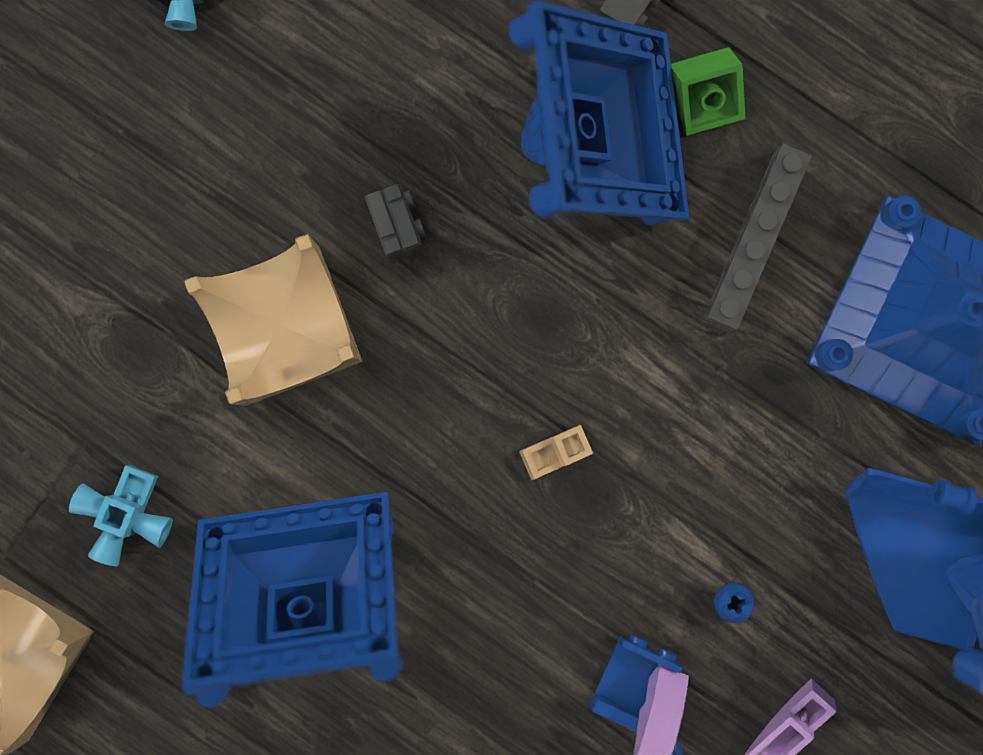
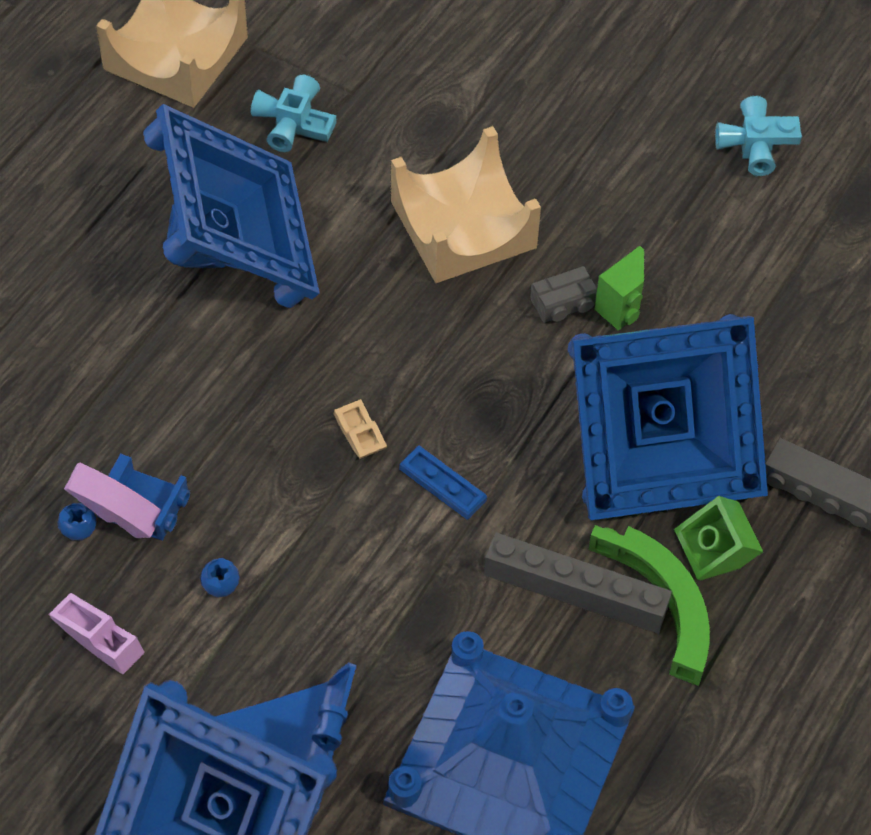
camera: 85 degrees right, 30 degrees down
none -> blue tile [399,445,487,520]
none -> bright green arch [589,525,710,686]
none -> bright green slope [594,246,644,330]

